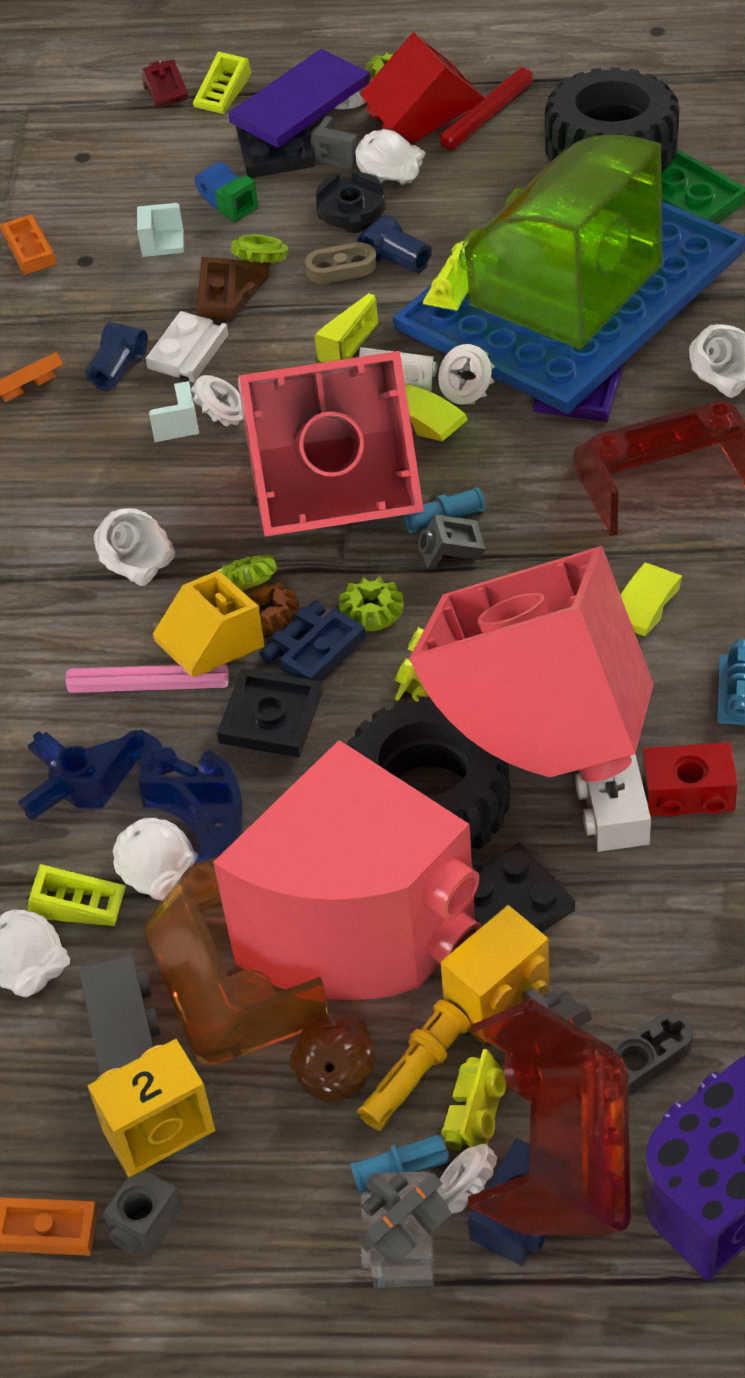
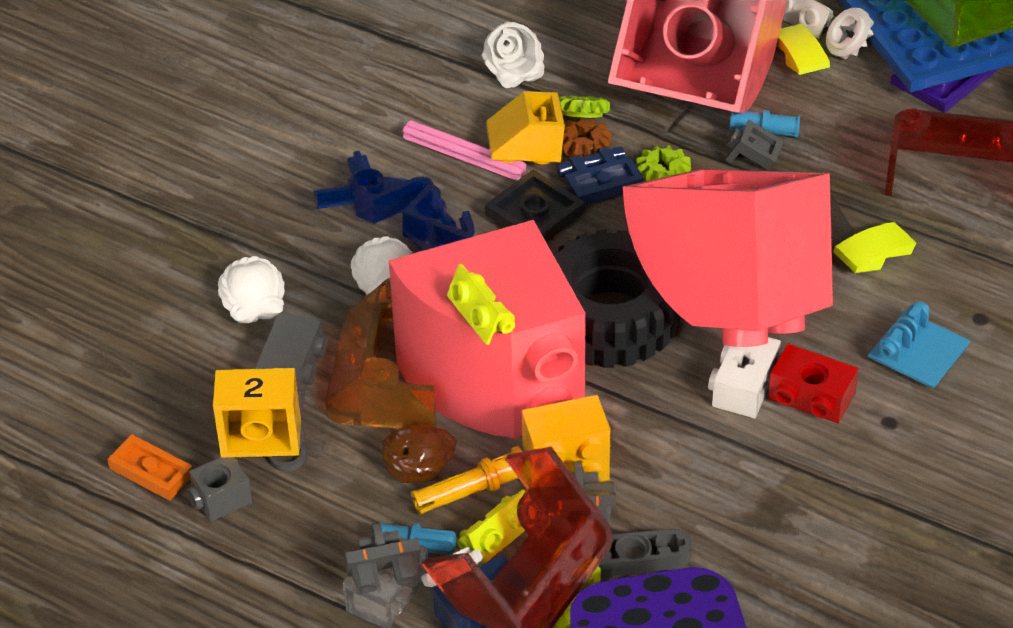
camera: 25 degrees right, 5 degrees down
neon yellow slope [27,864,126,926] -> none
black plate [474,842,575,933] -> none
none -> neon yellow hinge [446,264,515,345]

